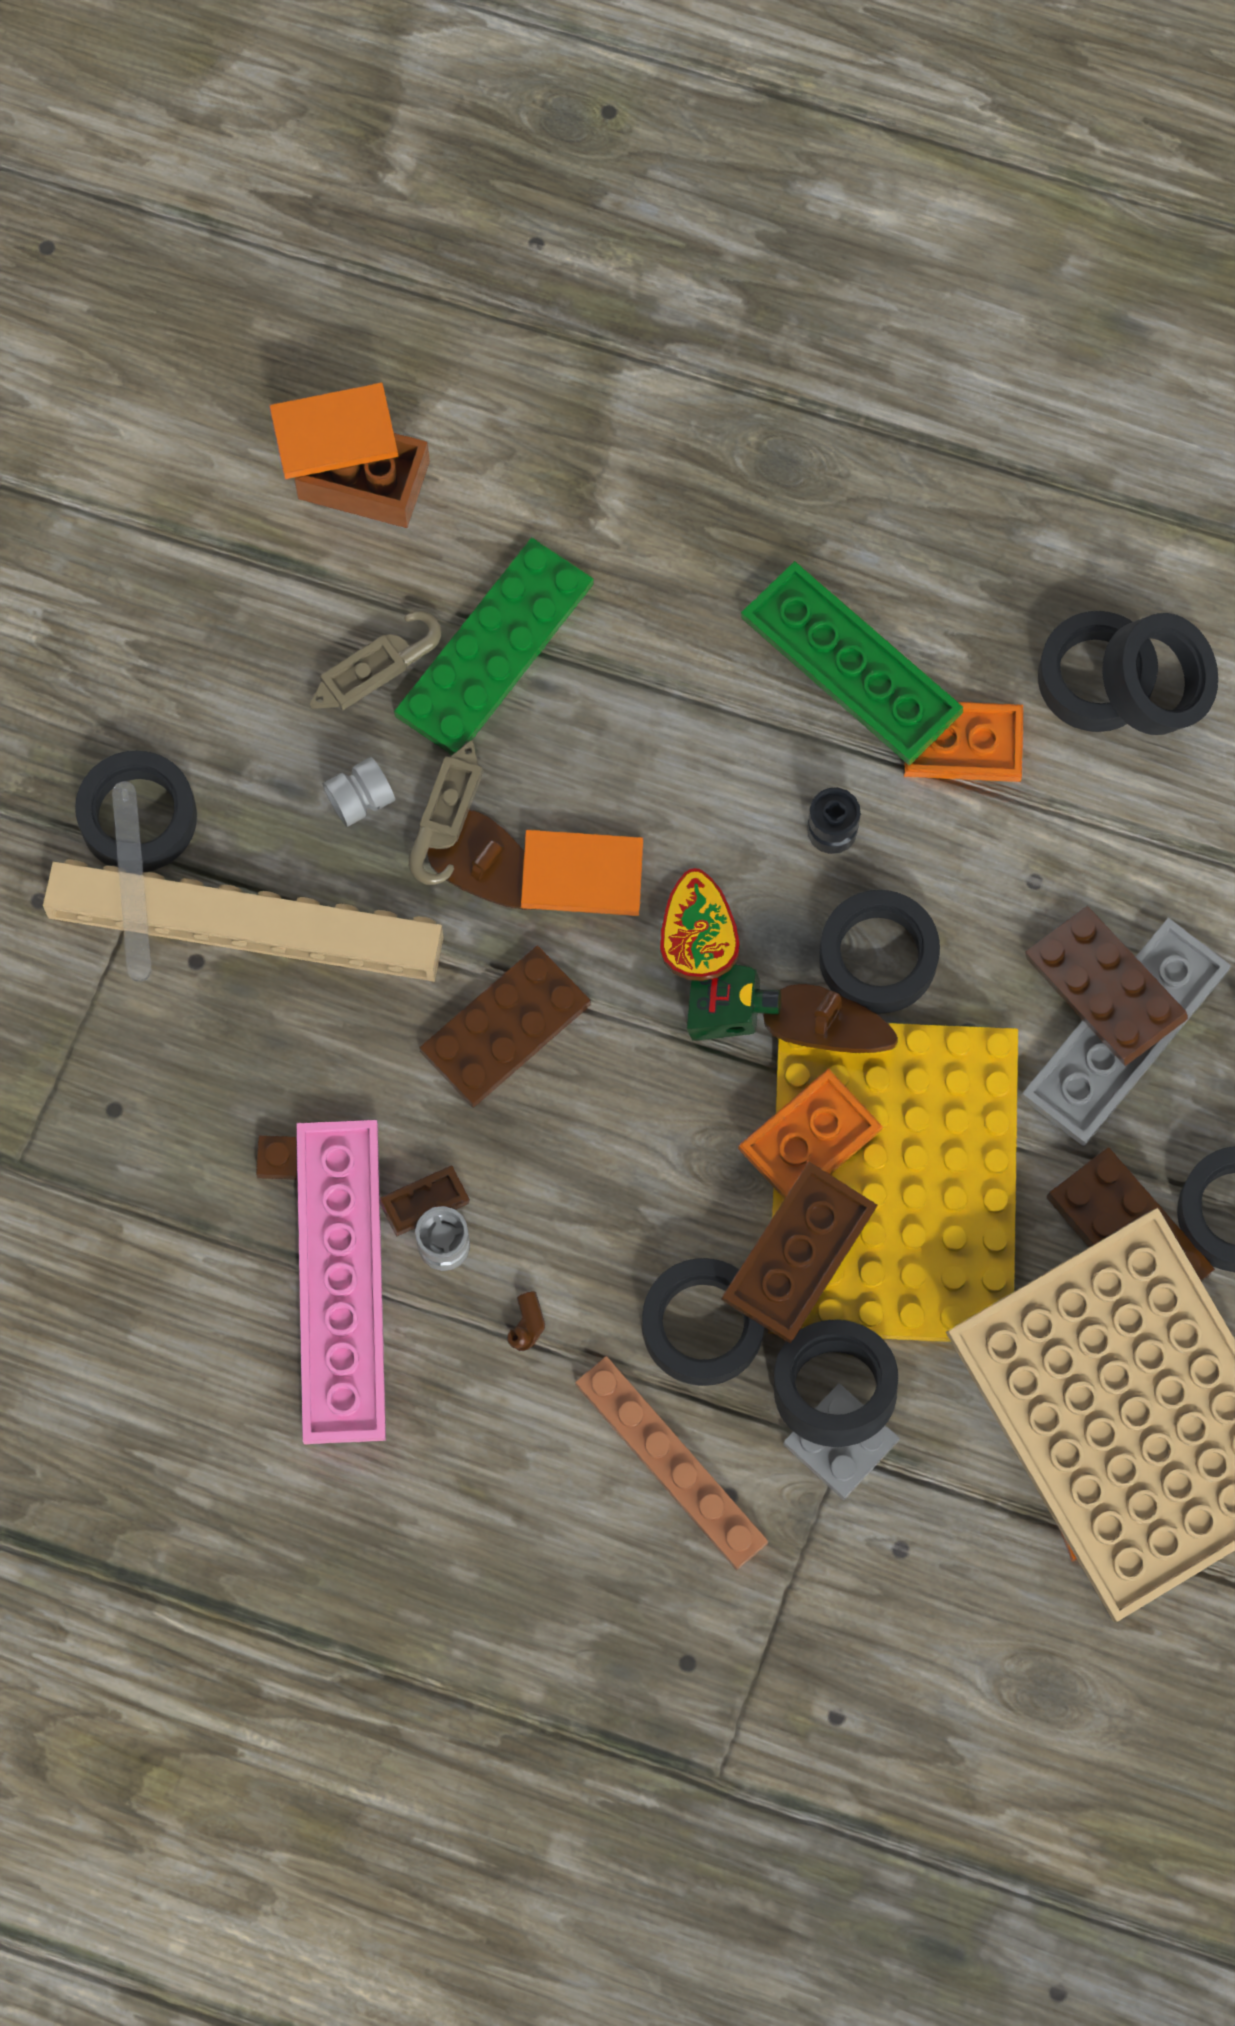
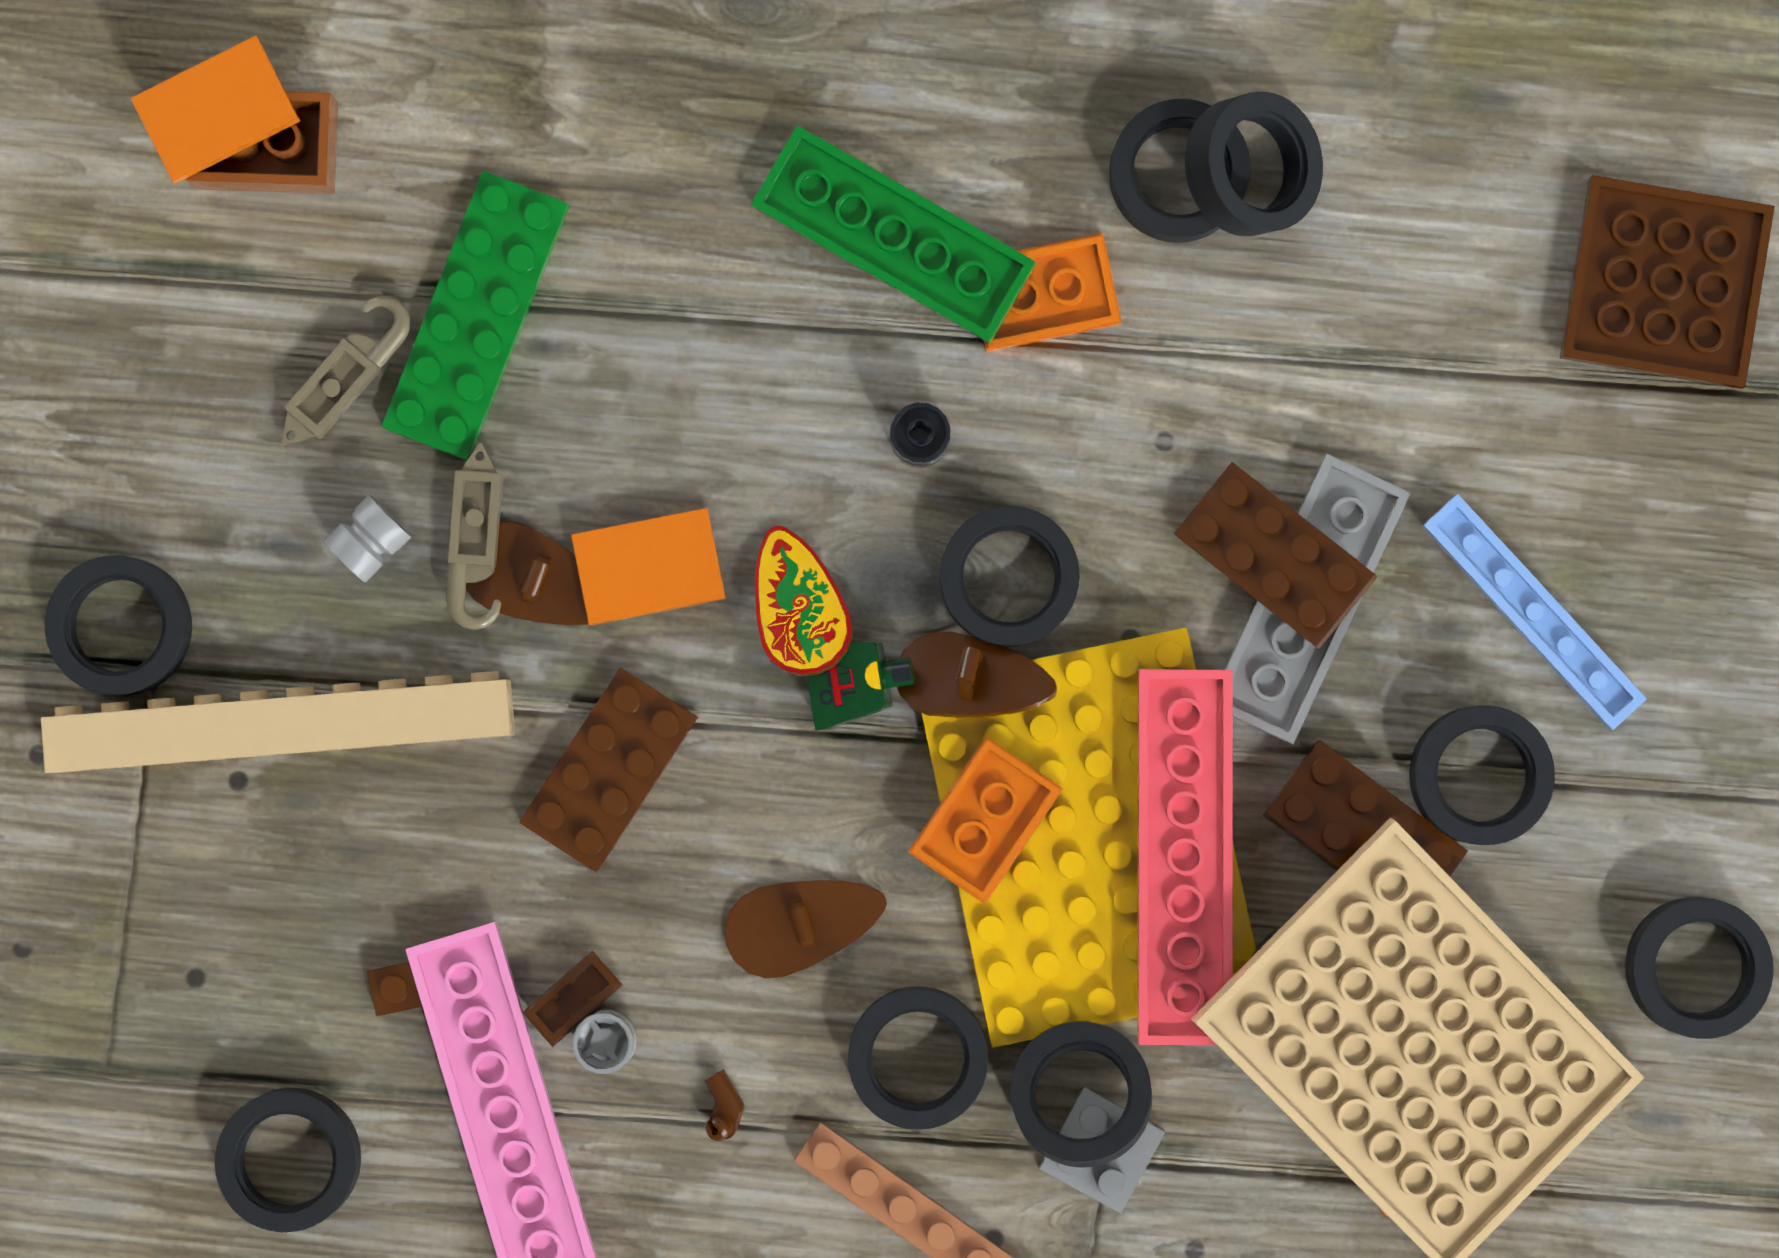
camera: 15 degrees left, 15 degrees up
clear piece [112,781,152,982] -> none
reddish brown plate [721,1162,878,1344] -> none
none -> black tyre [215,1088,361,1232]
none -> reddish brown shield [725,880,887,978]
none -> coral plate [1138,669,1233,1045]

